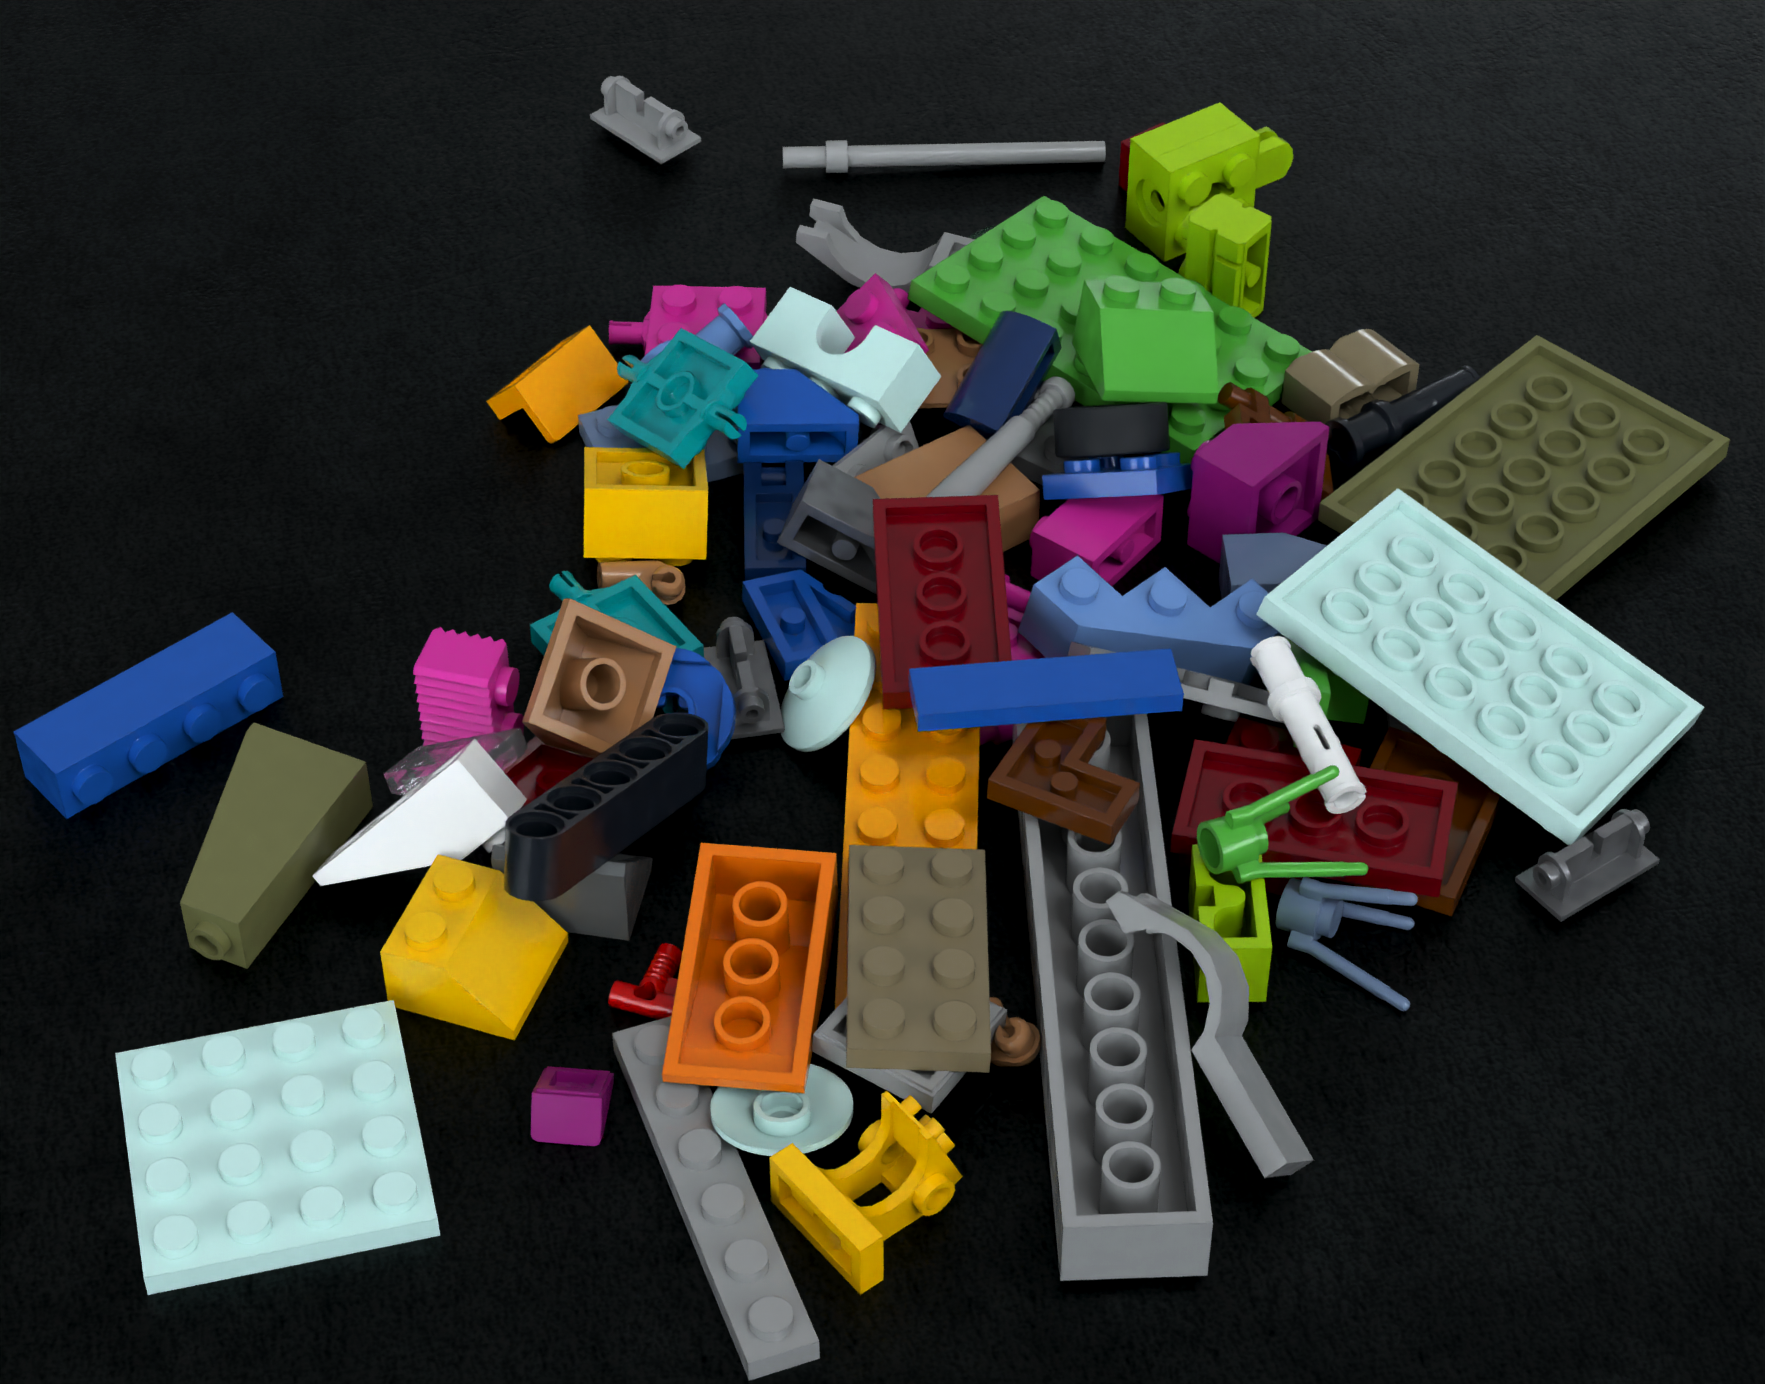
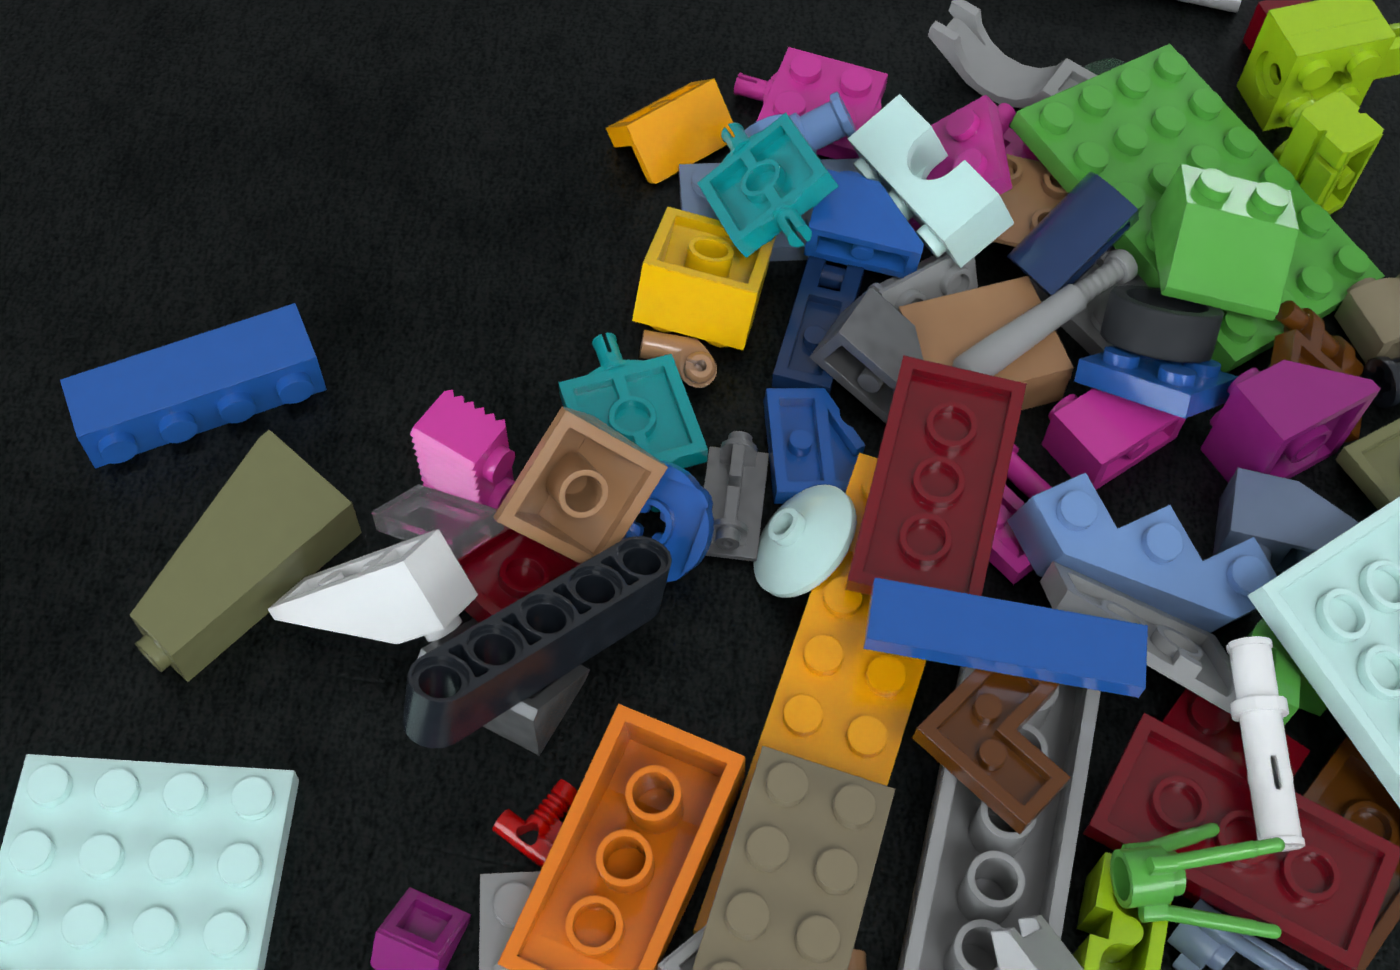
camera: 15 degrees right, 15 degrees up
yellow slope [380,854,568,1041] -> none

